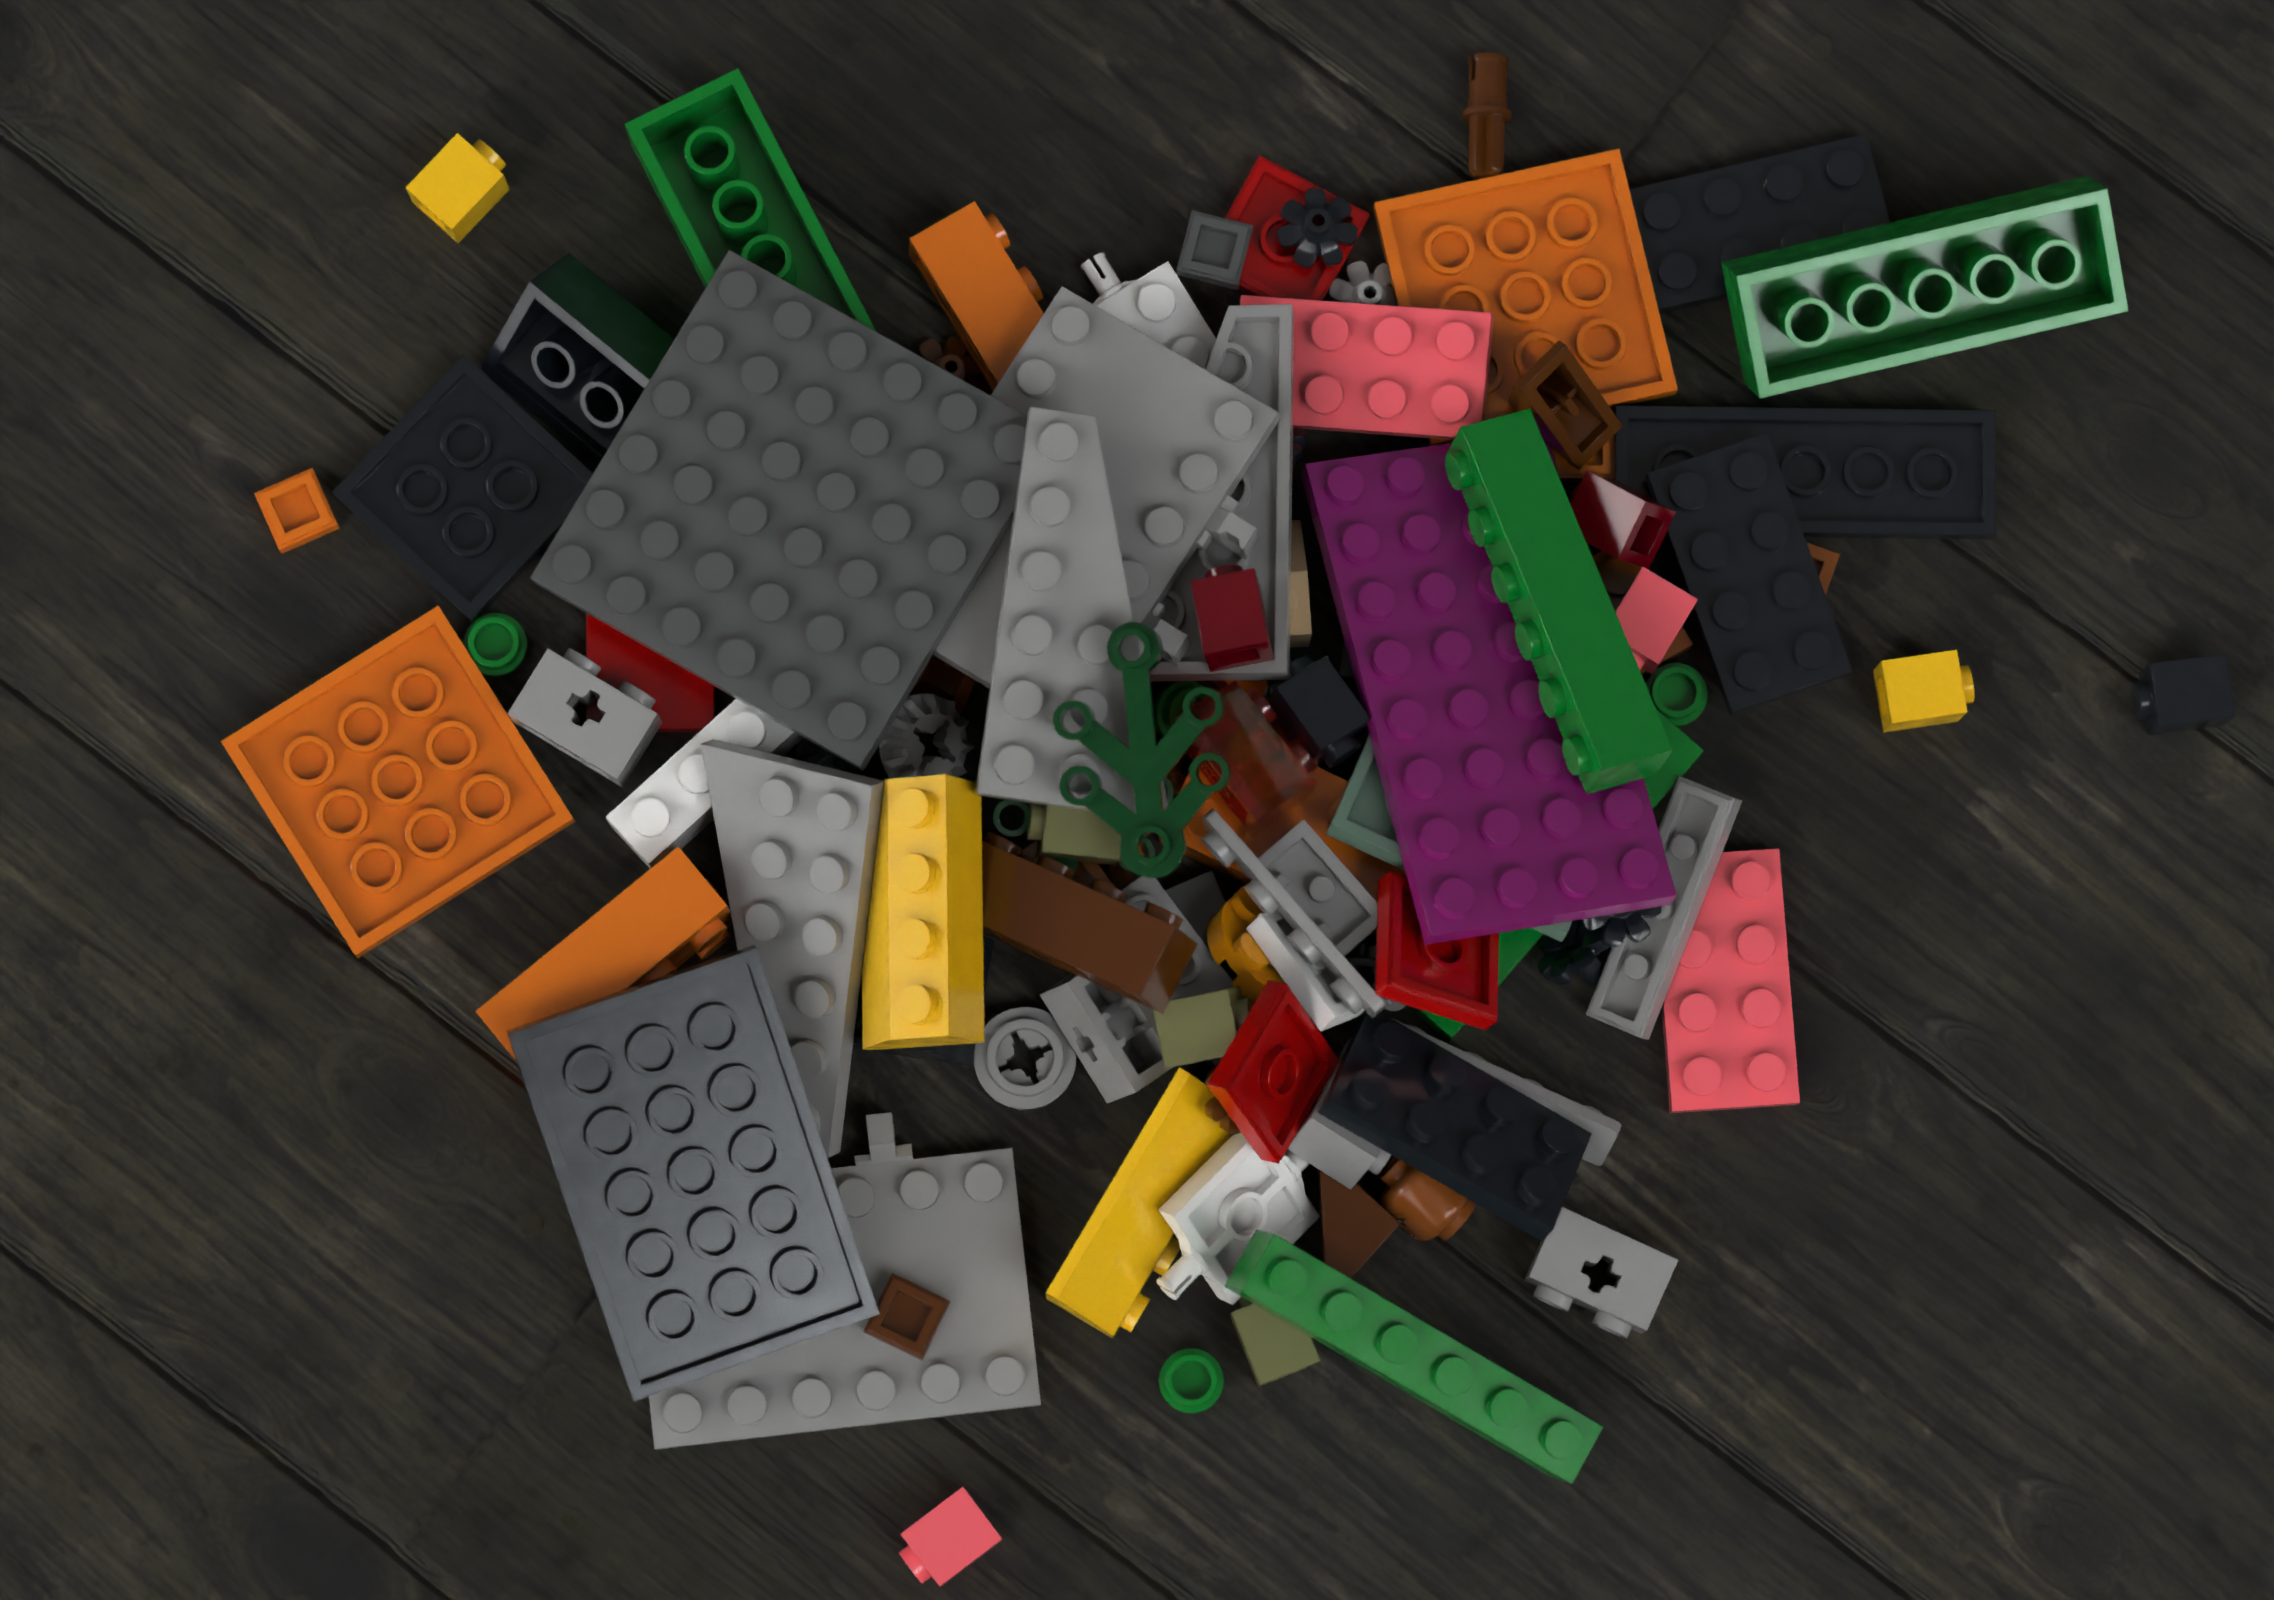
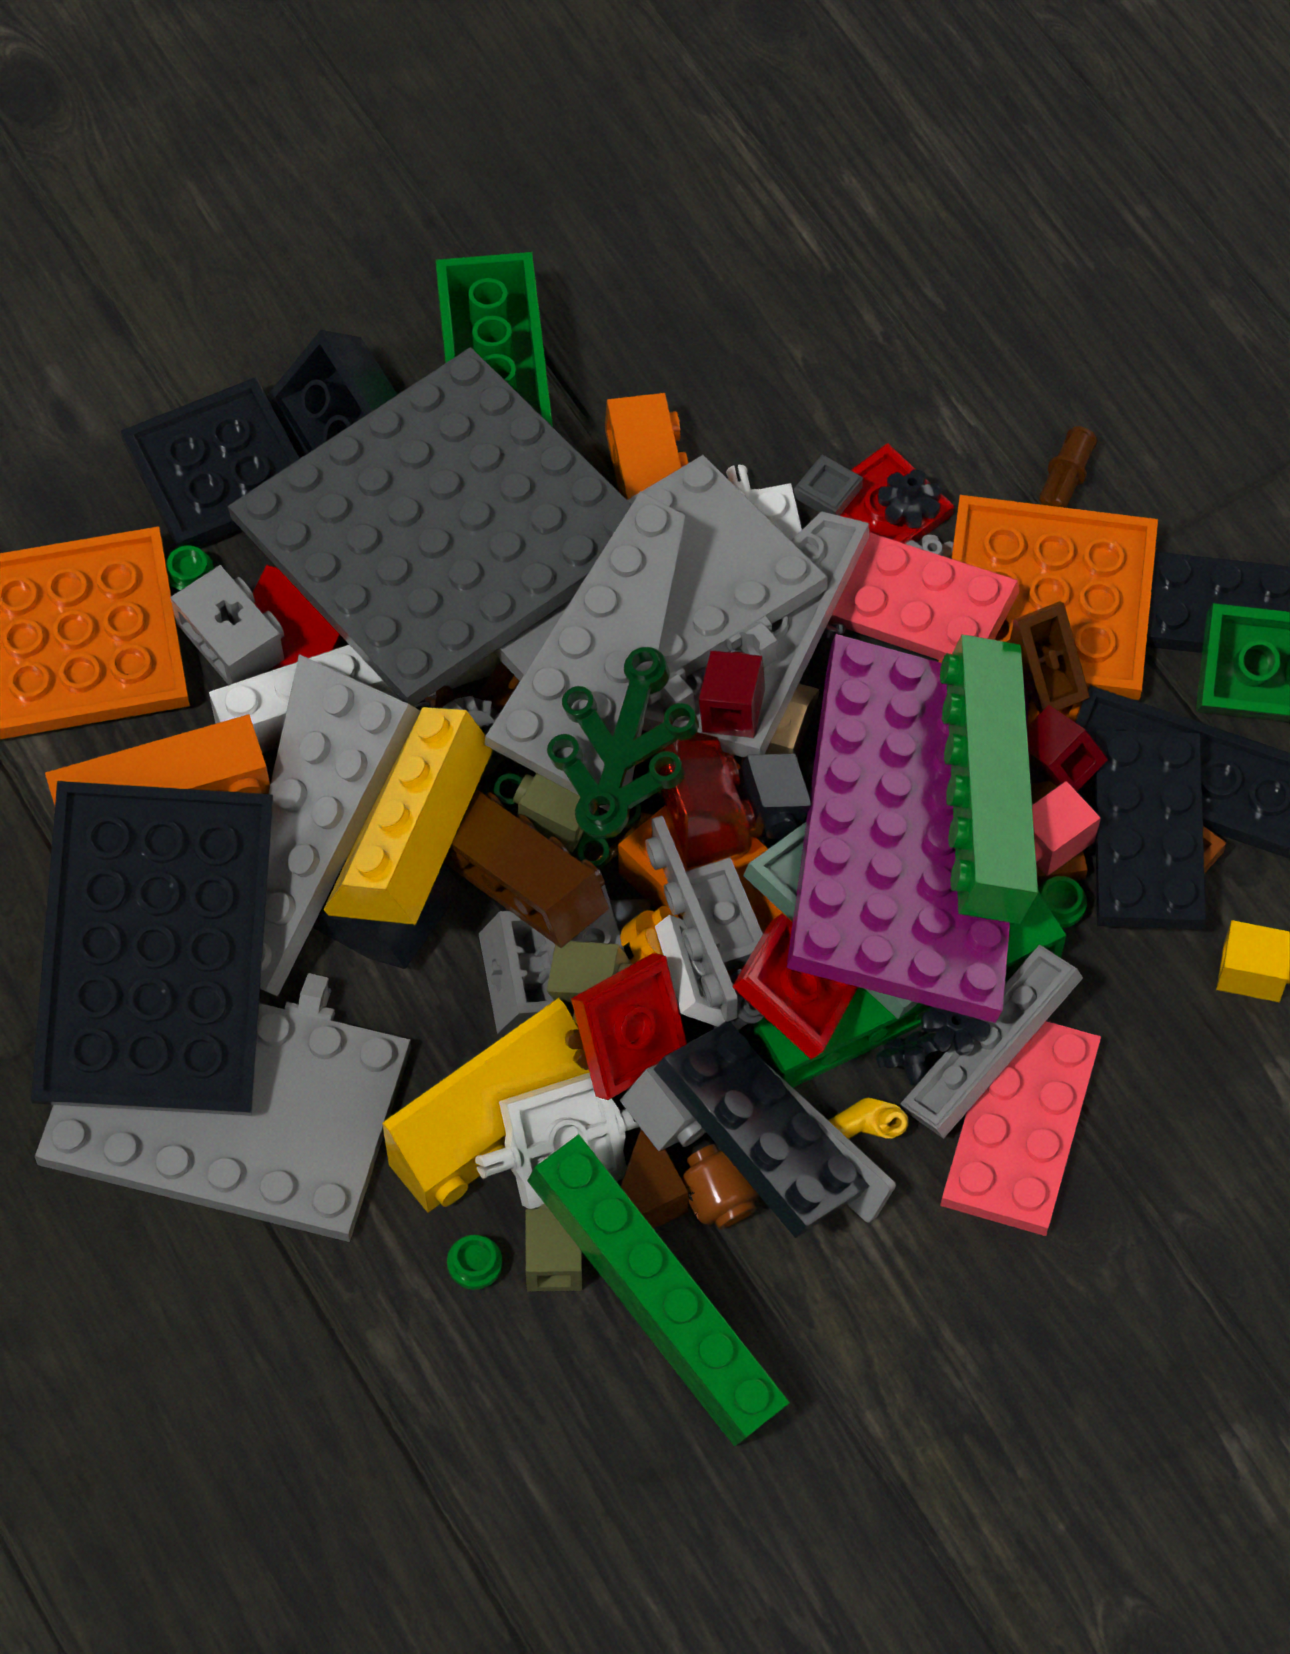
camera: 25 degrees right, 20 degrees down
orange tile [254,468,340,554] -> none
yellow brick [405,133,510,243] -> none
reddish brown tile [863,1273,951,1361] -> none
coral brick [899,1487,1003,1587] -> none
light grey gear [974,1007,1076,1110] -> none
light grey brick [1524,1207,1678,1339] -> none
none -> yellow arm [828,1098,908,1139]

